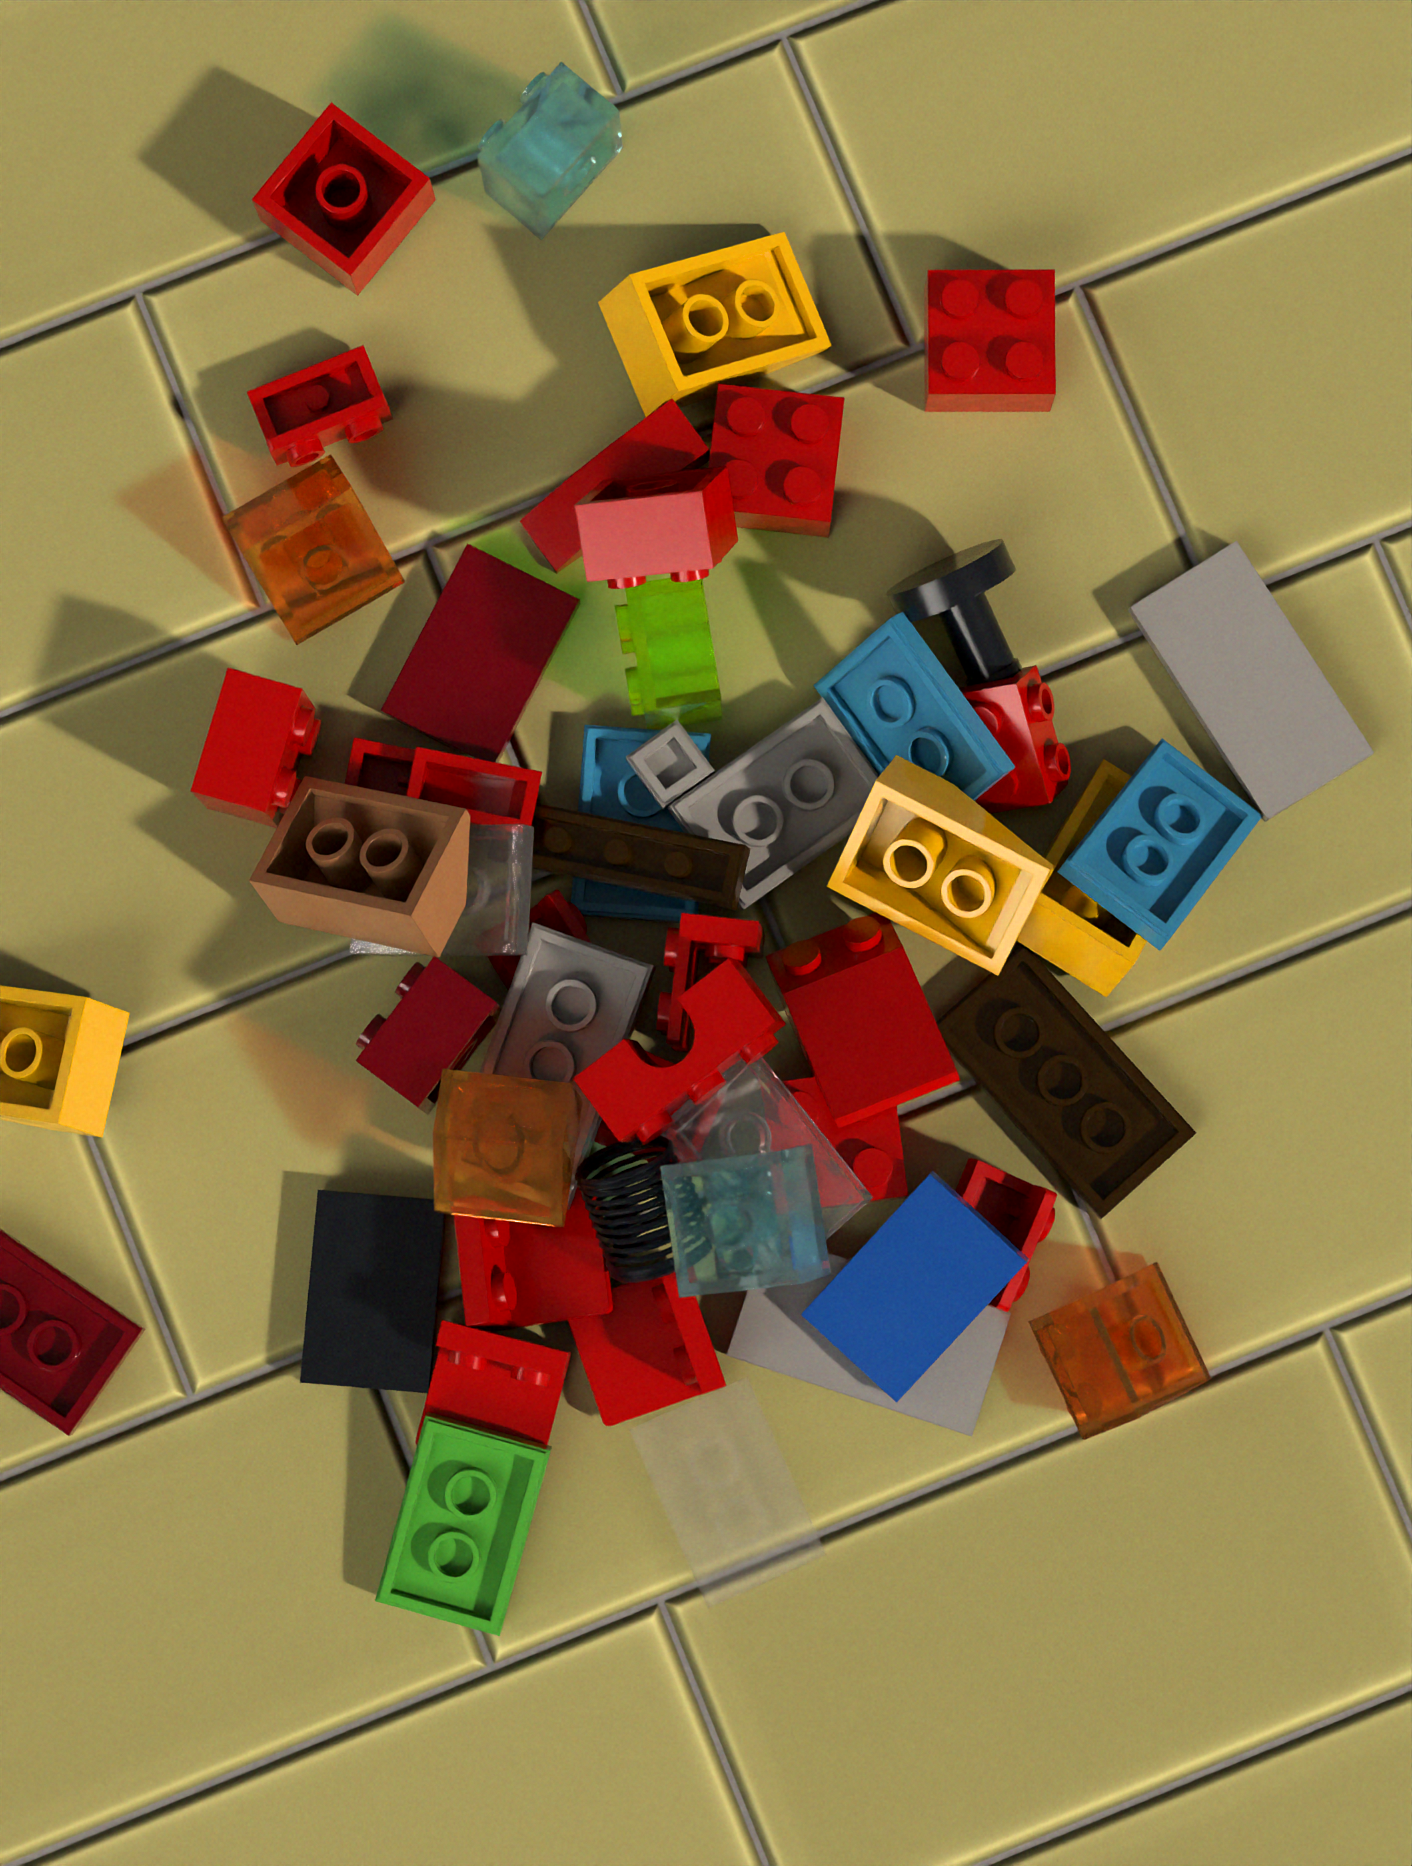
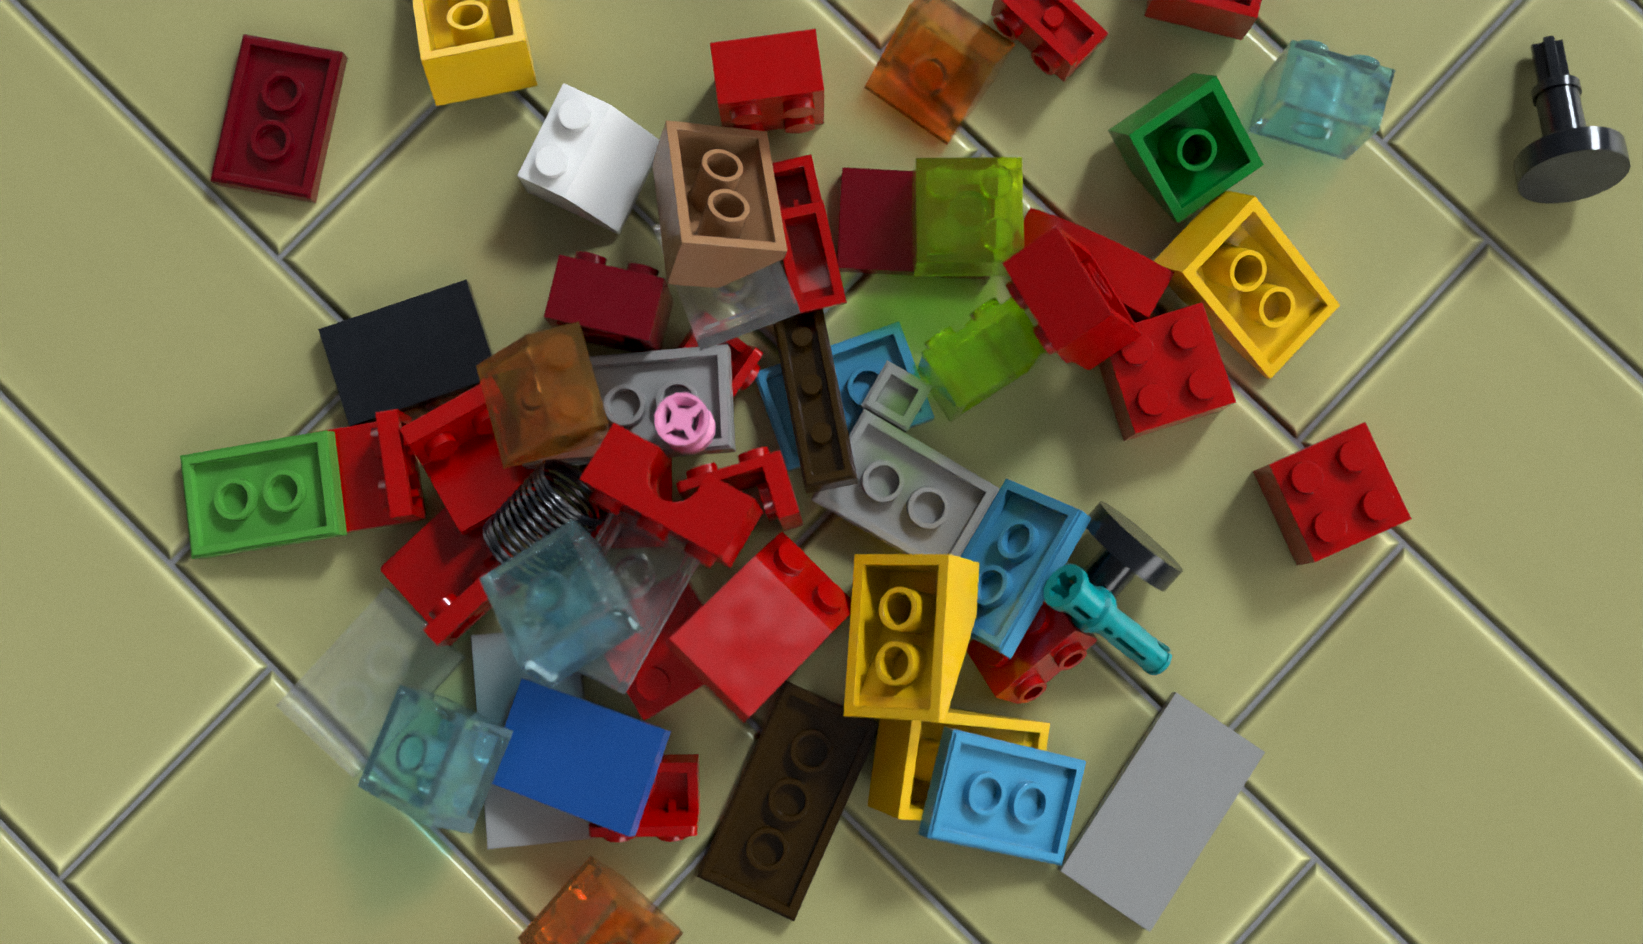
camera: 60 degrees right, 0 degrees up
none -> clear light blue brick [357,684,513,834]
none -> white slope [517,83,659,234]
none -> bright pink wheel [654,392,716,455]
none -> clear neon green brick [912,157,1024,276]
none -> teal pin [1044,564,1172,675]
none -> green slope [1108,73,1264,223]

